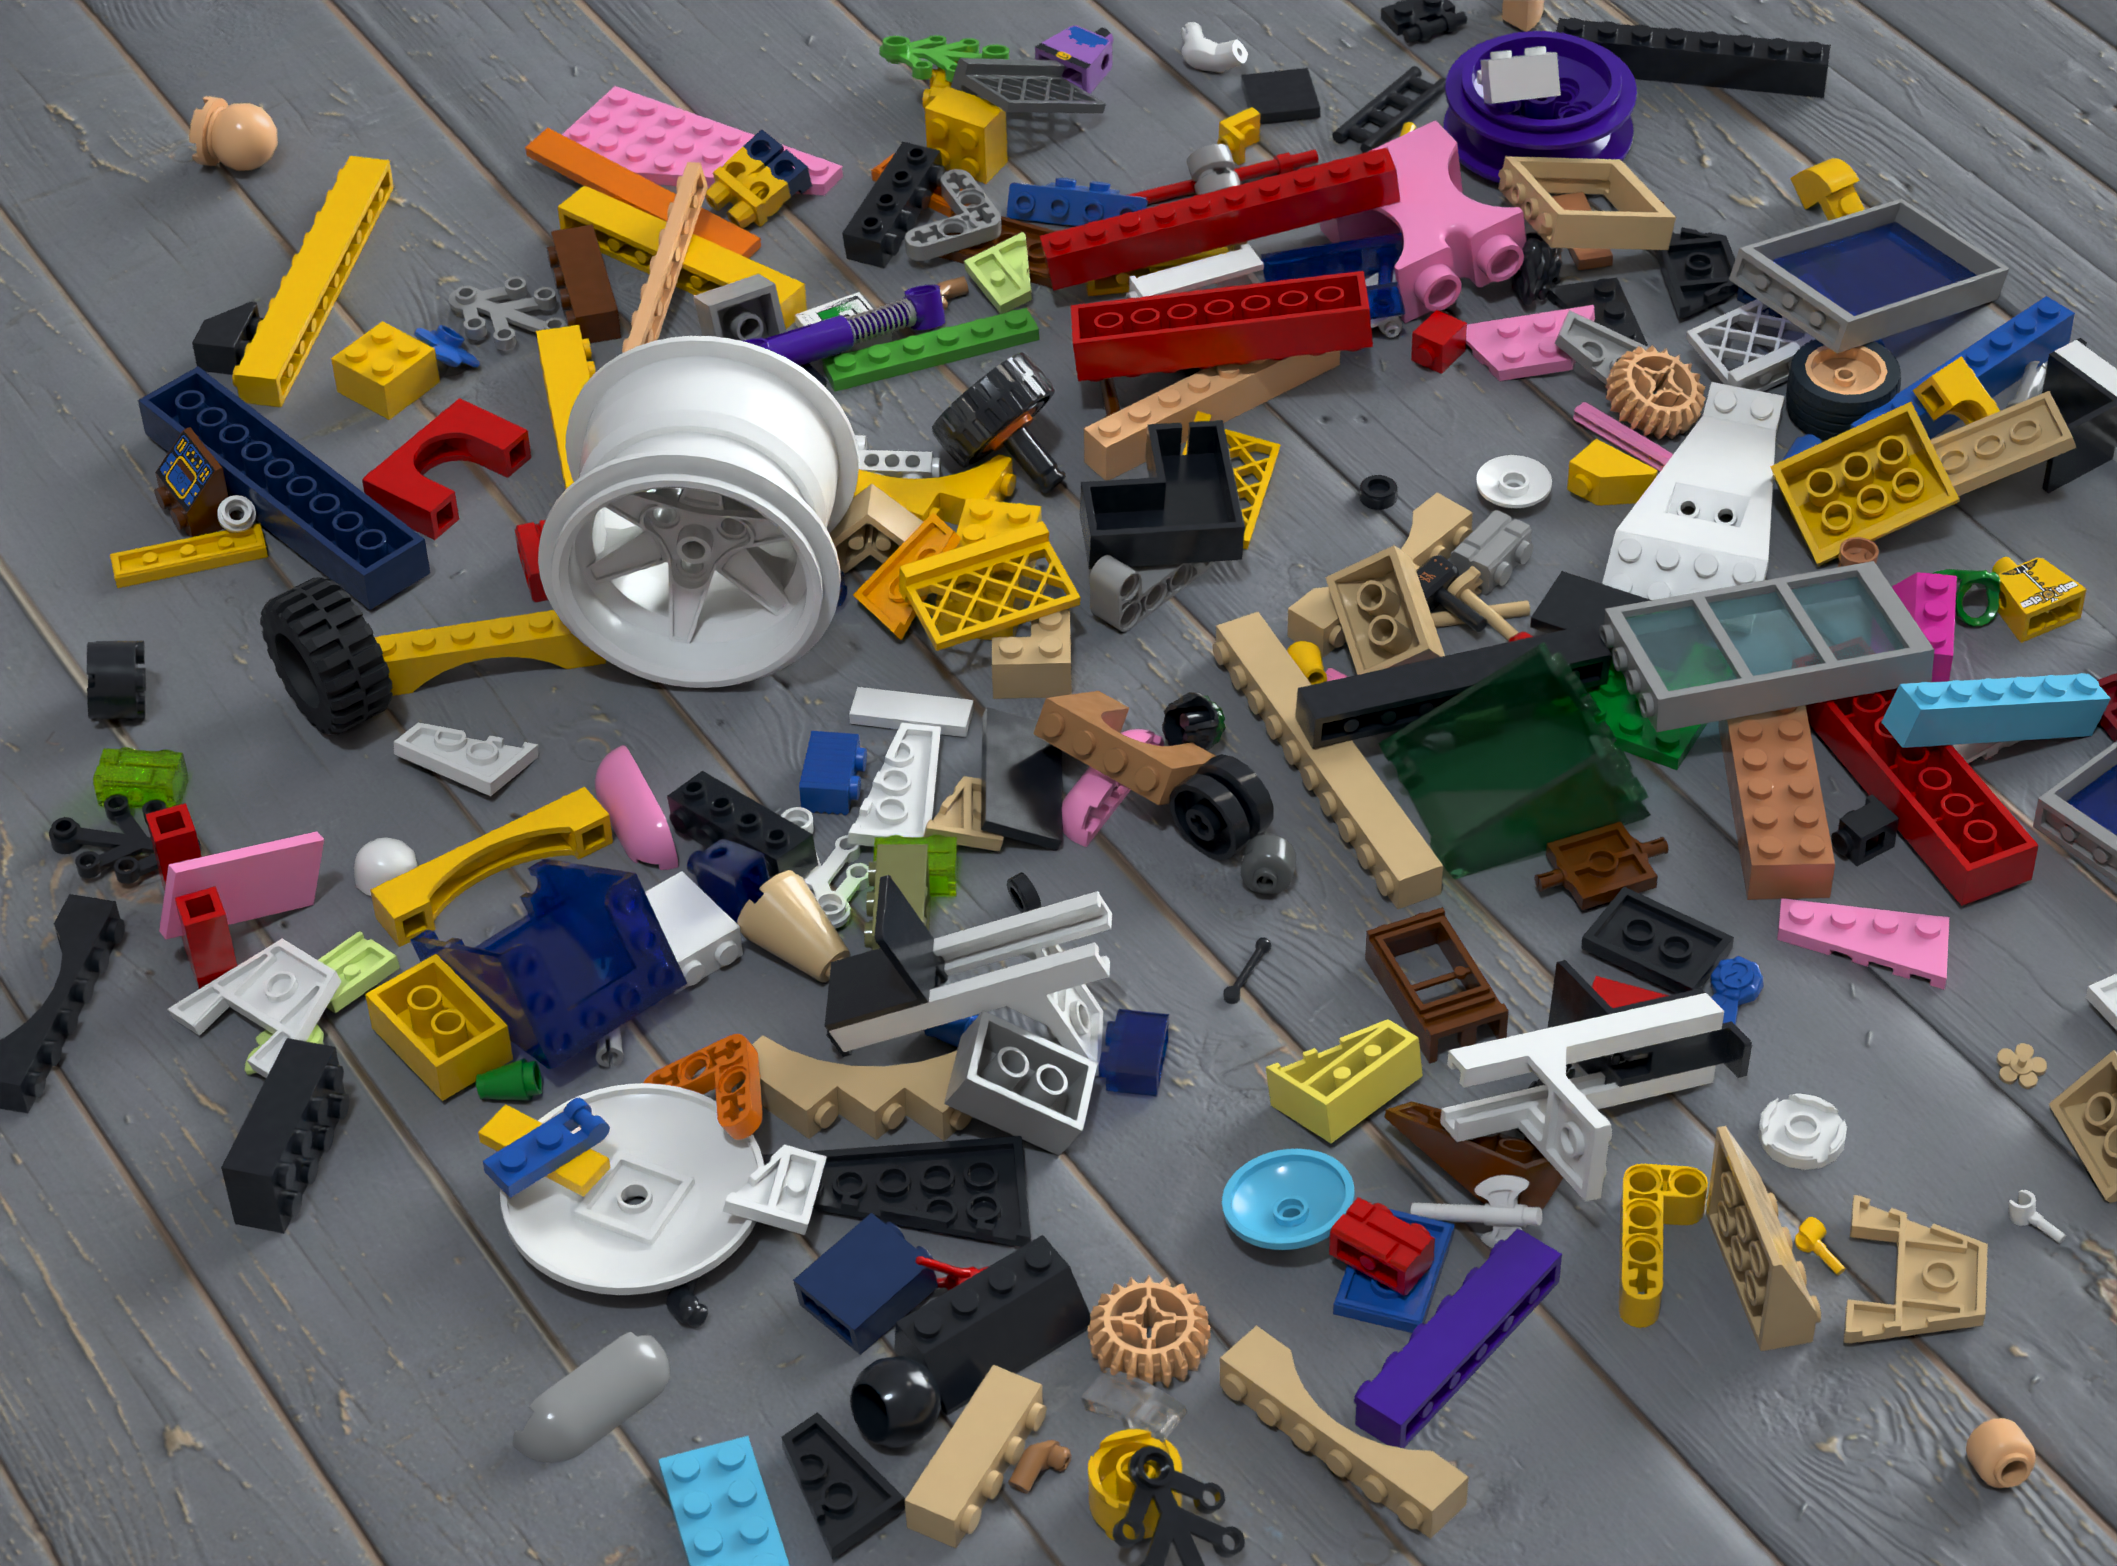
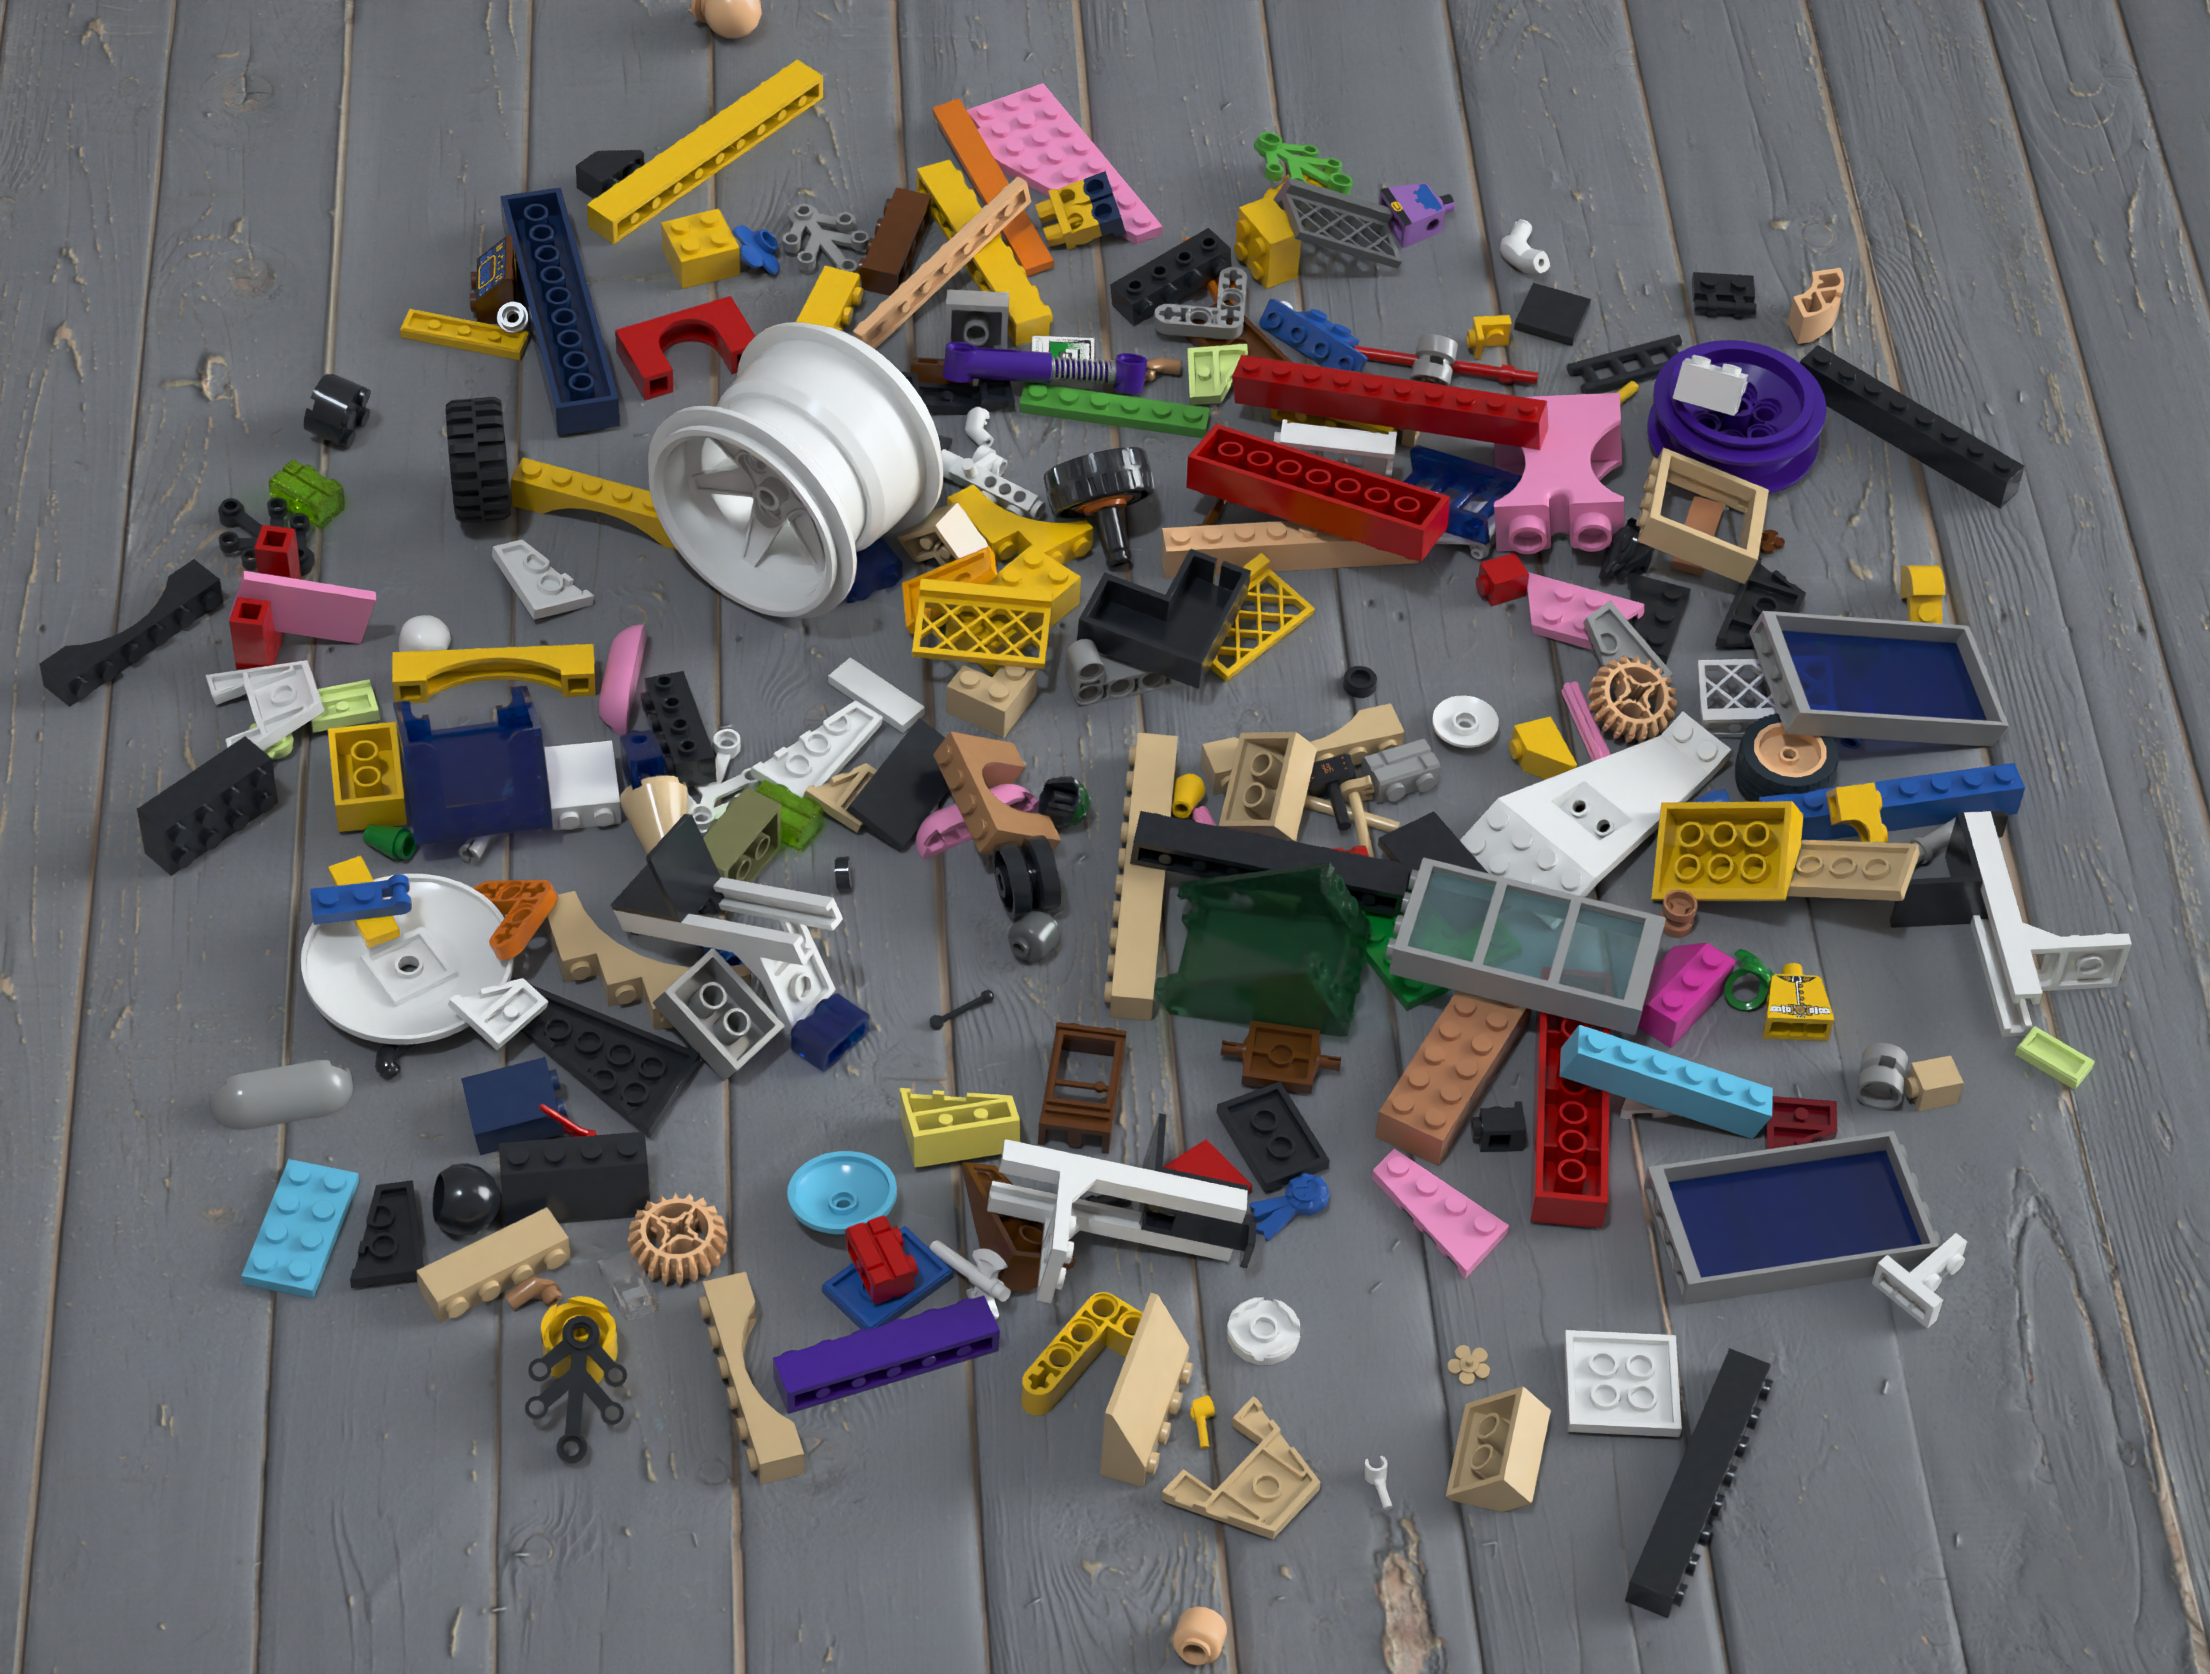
camera: 25 degrees right, 5 degrees up
blue brick [799,731,867,815] -> none

